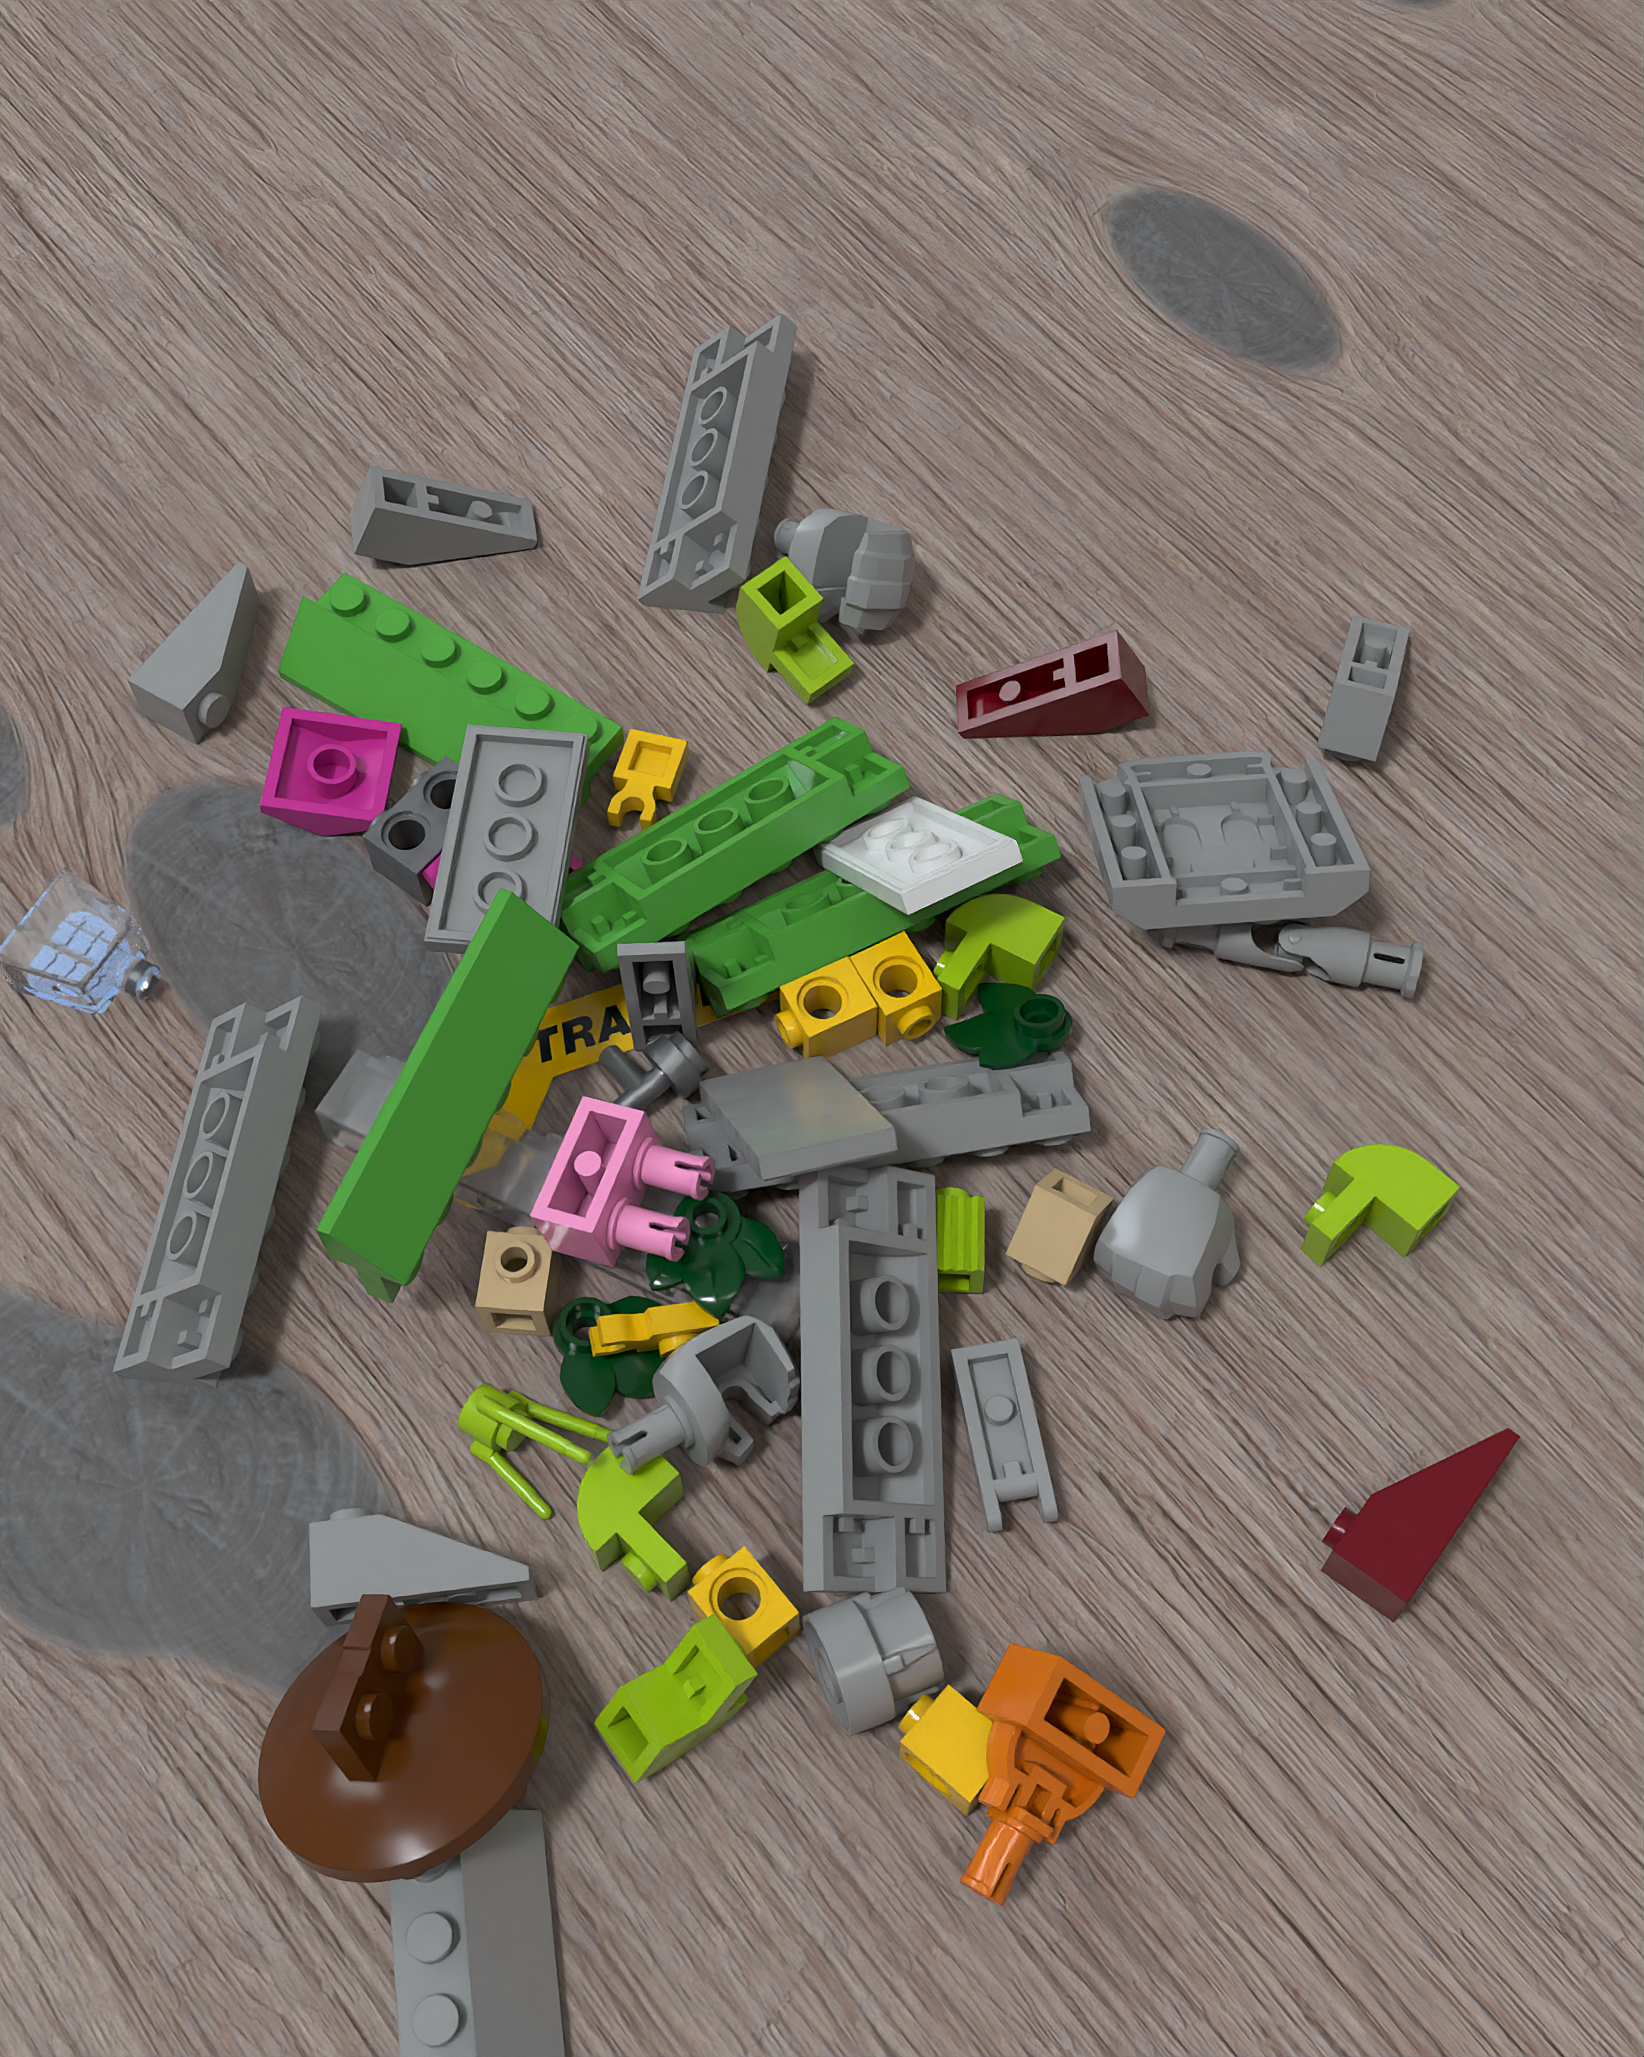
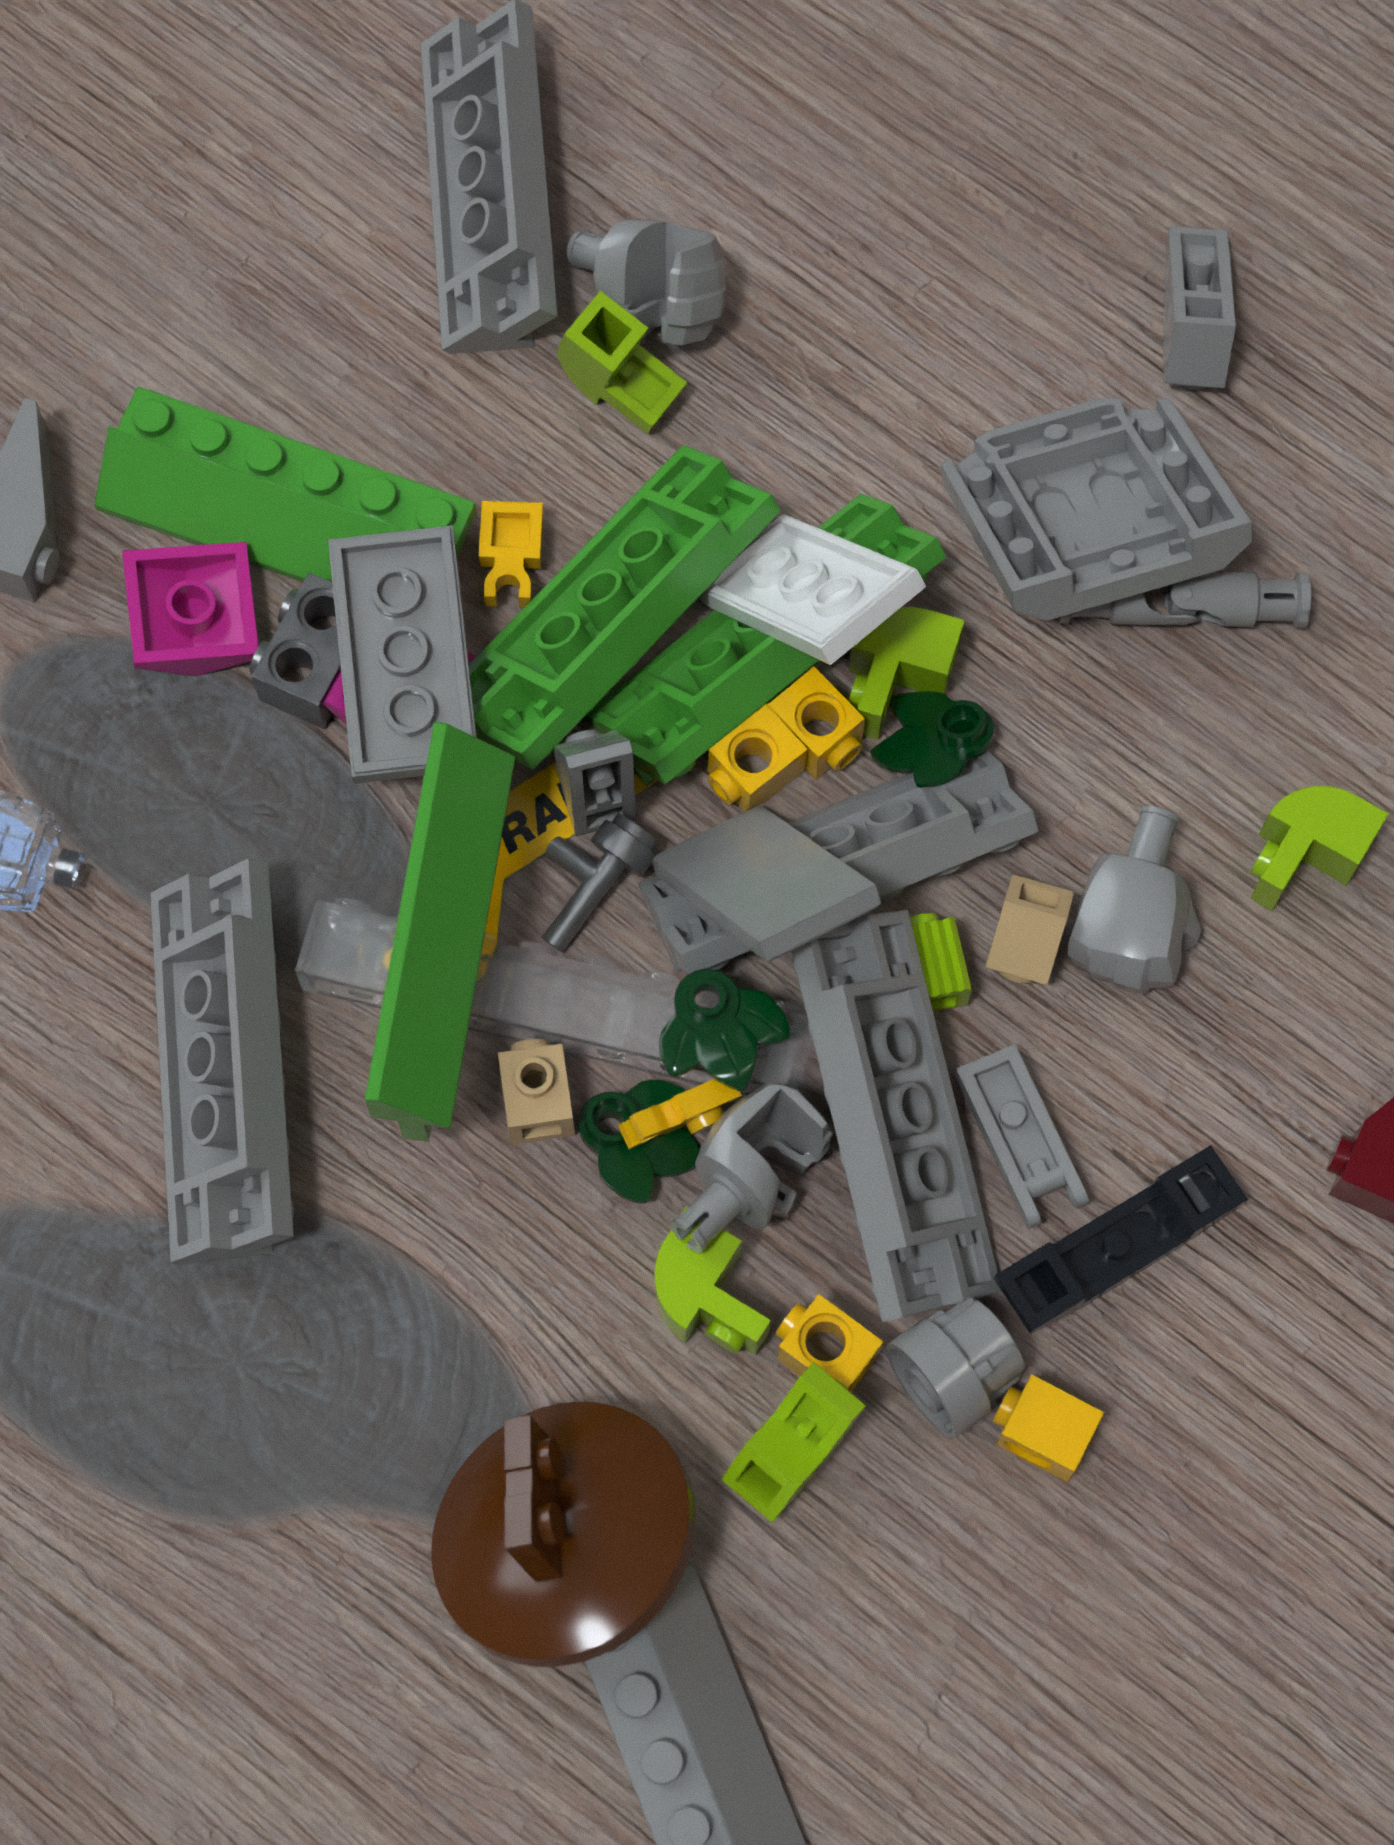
camera: 15 degrees left, 10 degrees up
light grey slope [309,1508,538,1627] -> none
light grey slope [350,466,537,565] -> none
lime plant [458,1382,613,1519] -> none
bright pink brick [530,1096,715,1268] -> none
dark red slope [956,630,1150,739] -> none
orange brick [959,1643,1166,1907] -> none
none -> black slope [993,1145,1248,1334]

